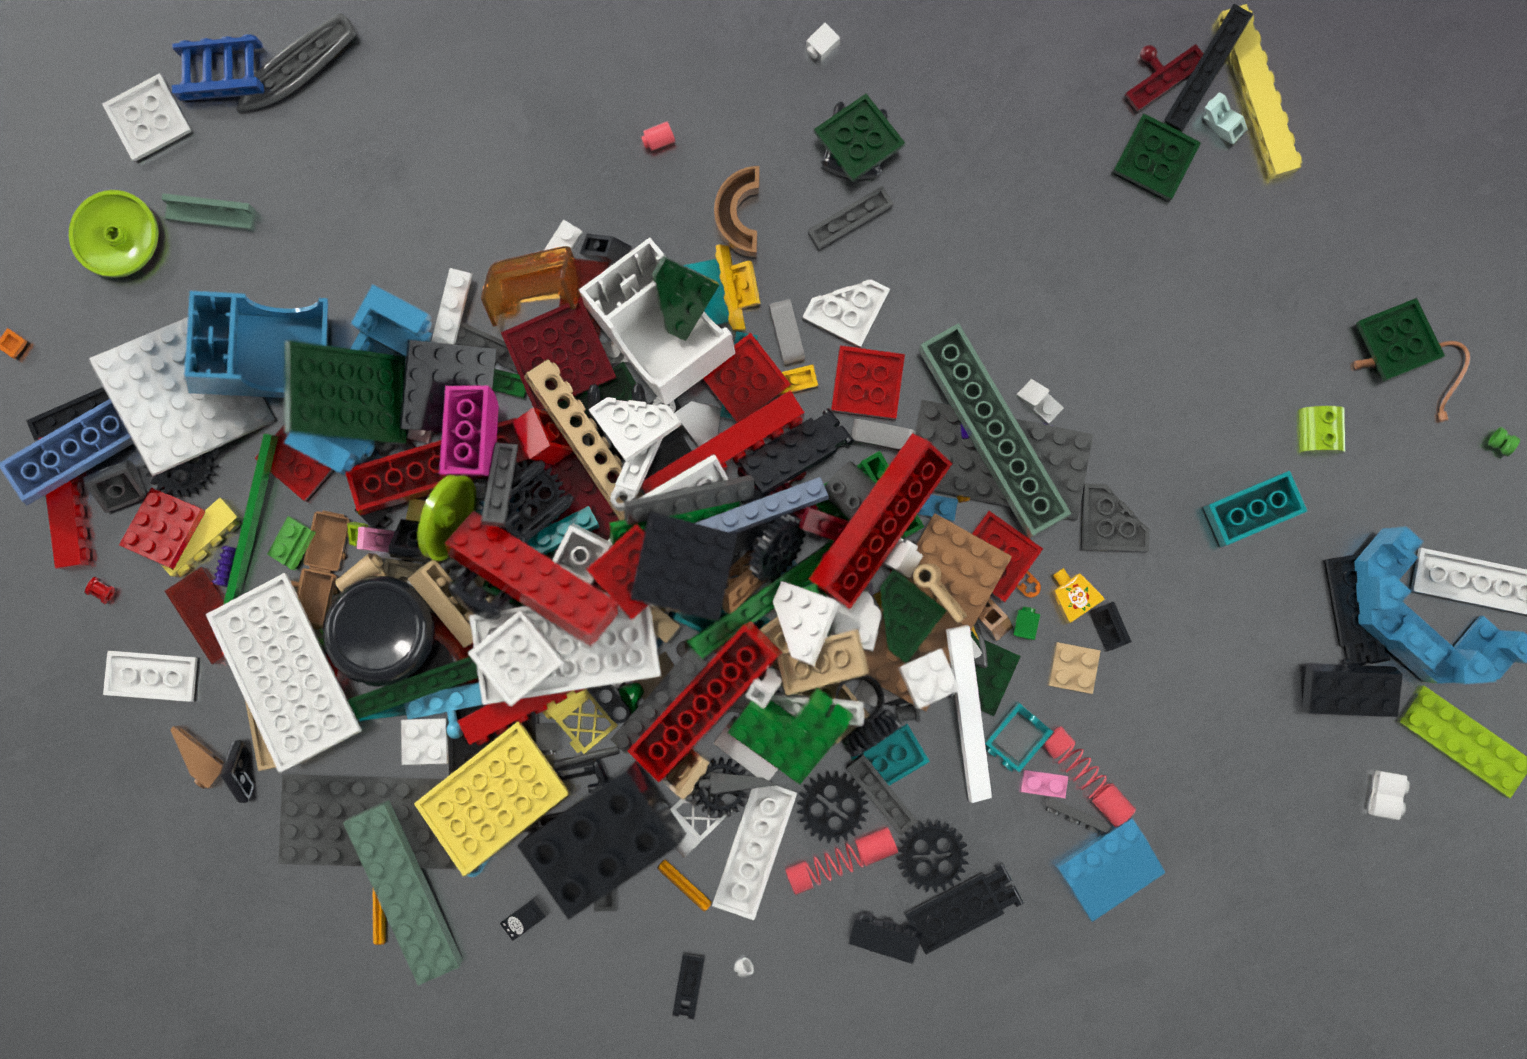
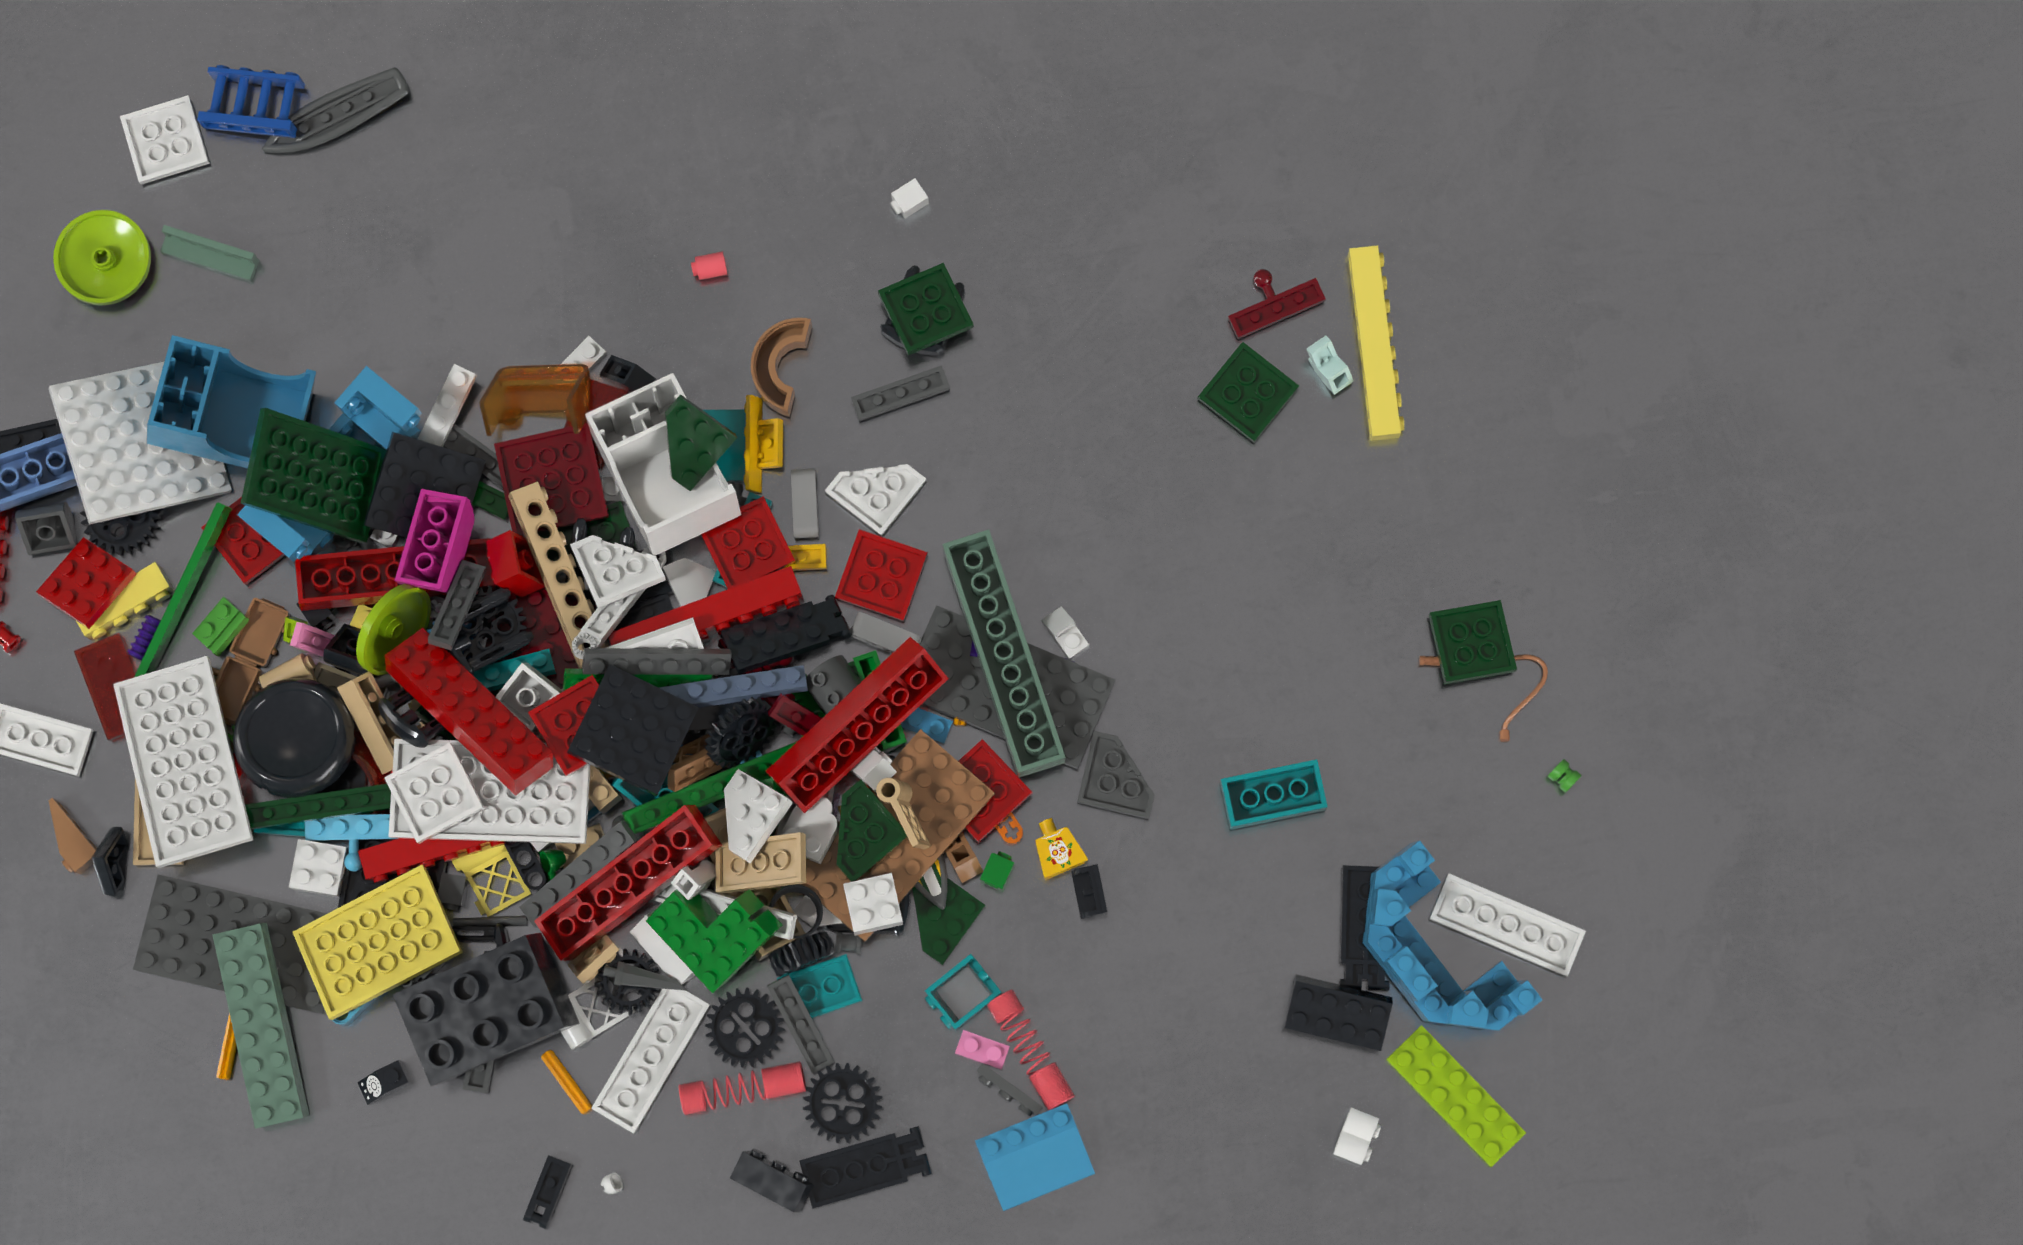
camera: 15 degrees right, 5 degrees down
white tile [946,625,992,803] -> none
tan plate [1048,642,1100,694] -> none
black plate [1164,4,1253,131] -> none
lime brick [1299,406,1345,453] -> none

